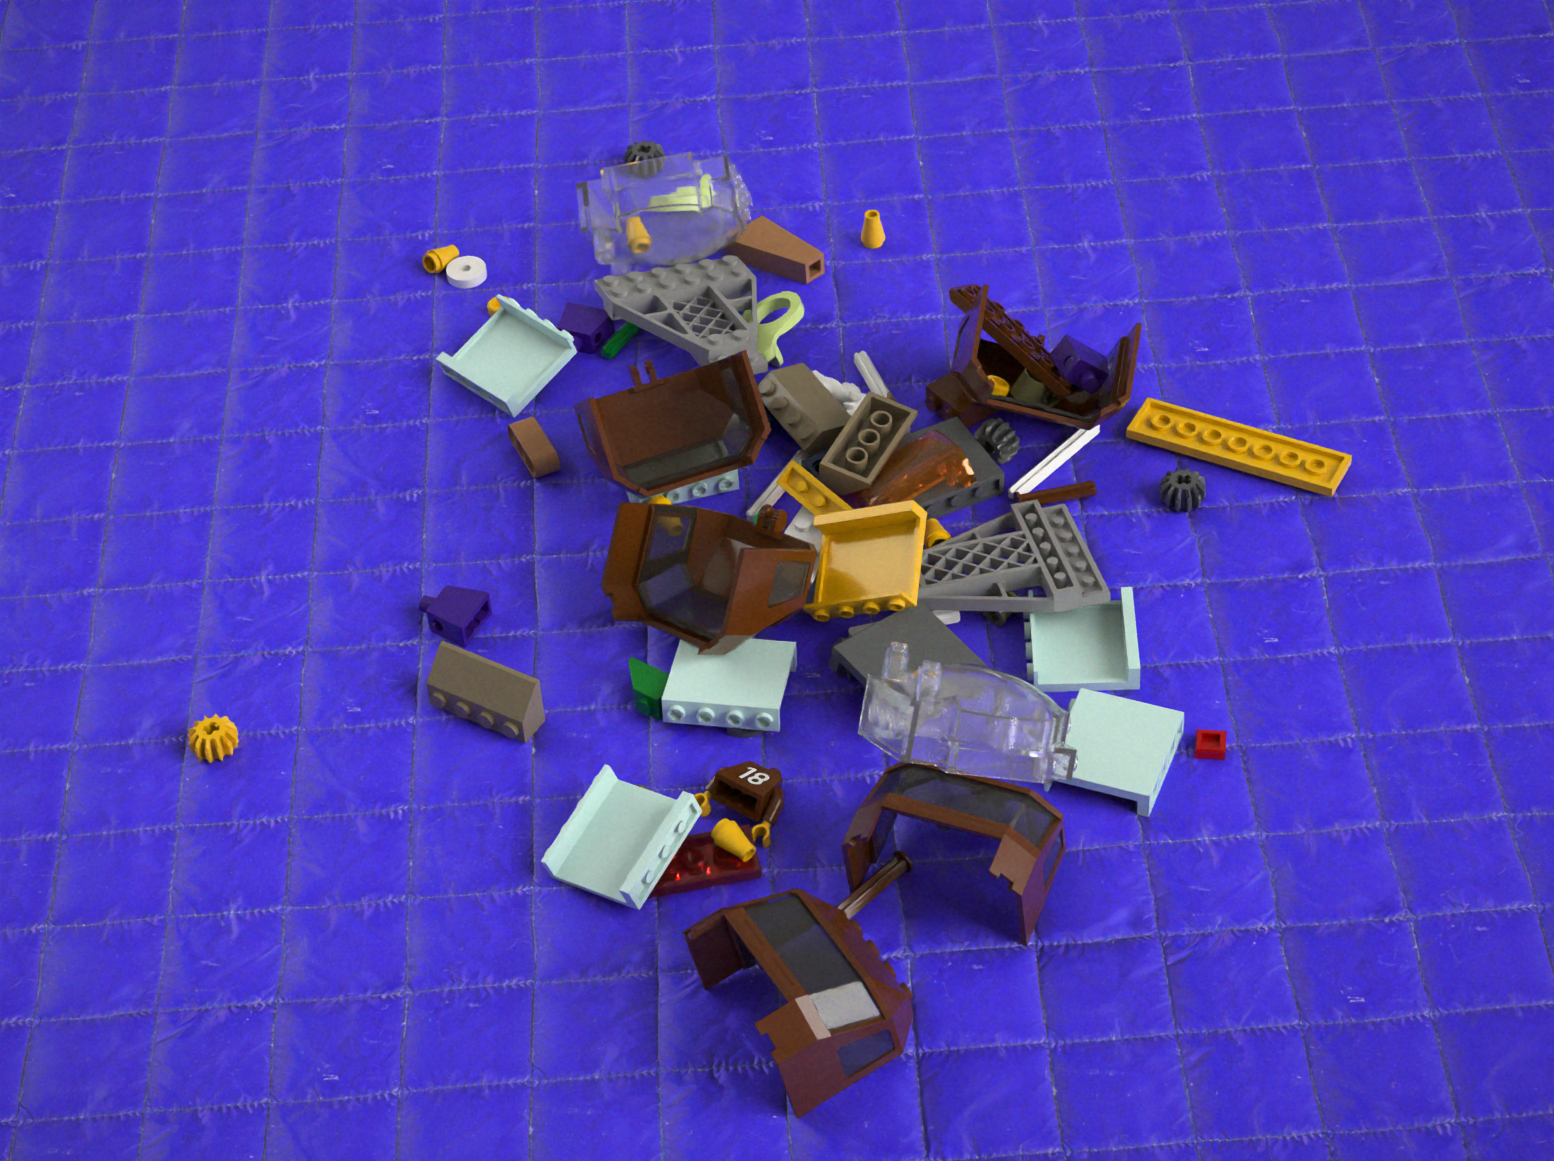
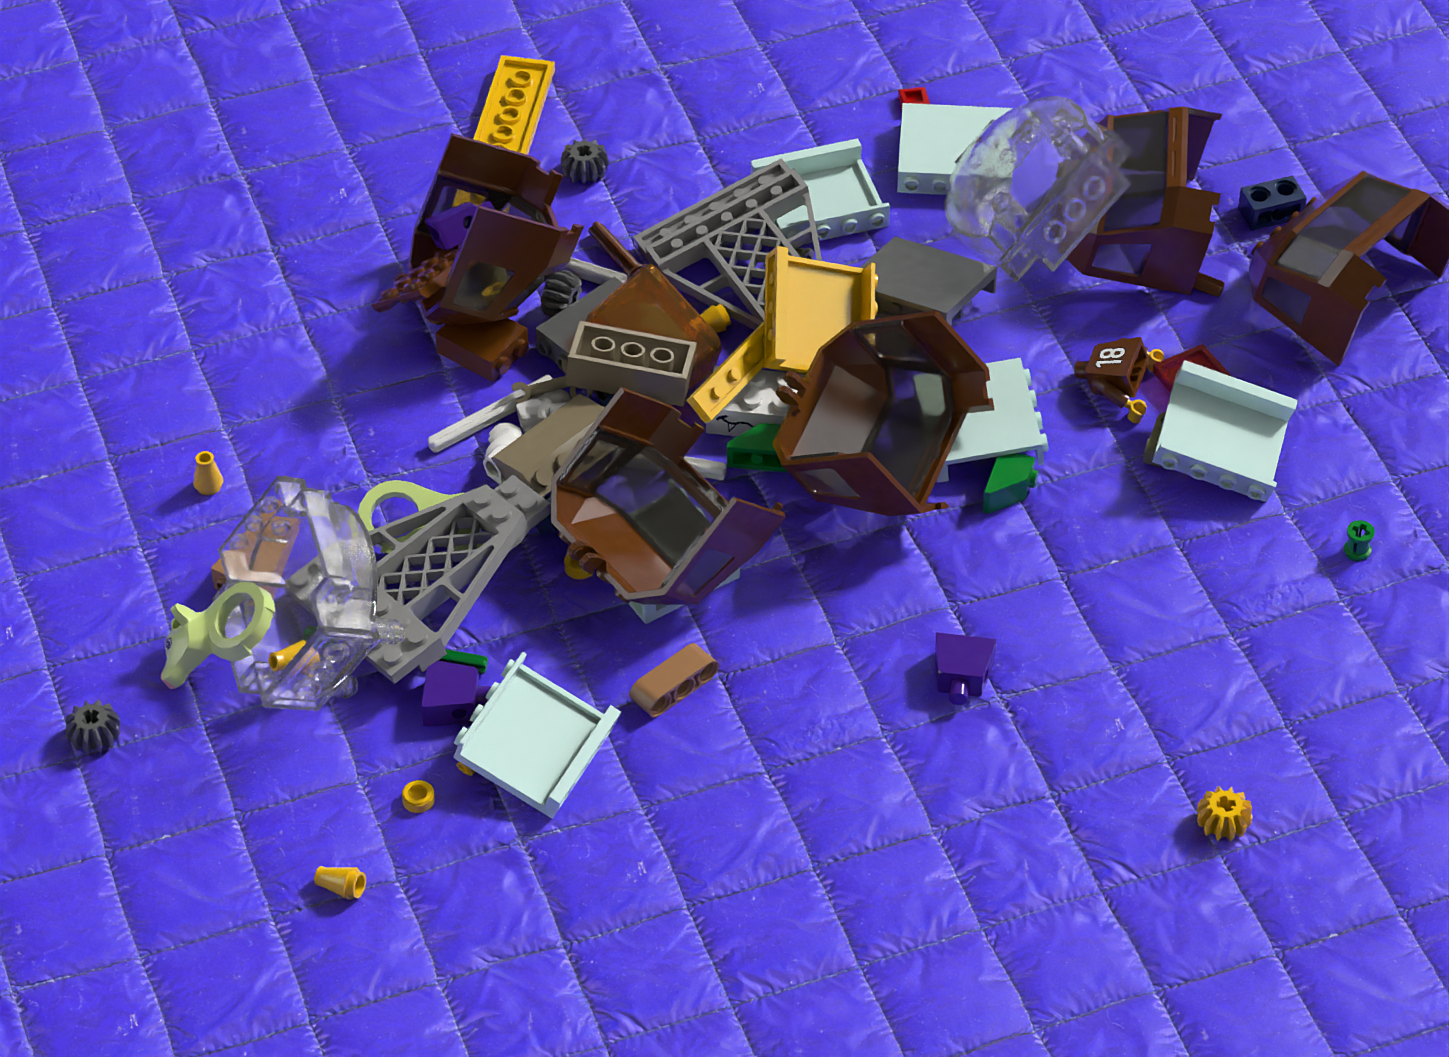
camera: 110 degrees left, 5 degrees up
dark tan slope [426,641,545,743] -> none
white piece [446,256,487,289] -> none
yellow cone [711,818,756,862] -> none
none -> dark blue brick [1238,175,1307,231]
none -> green bush [1343,520,1375,561]

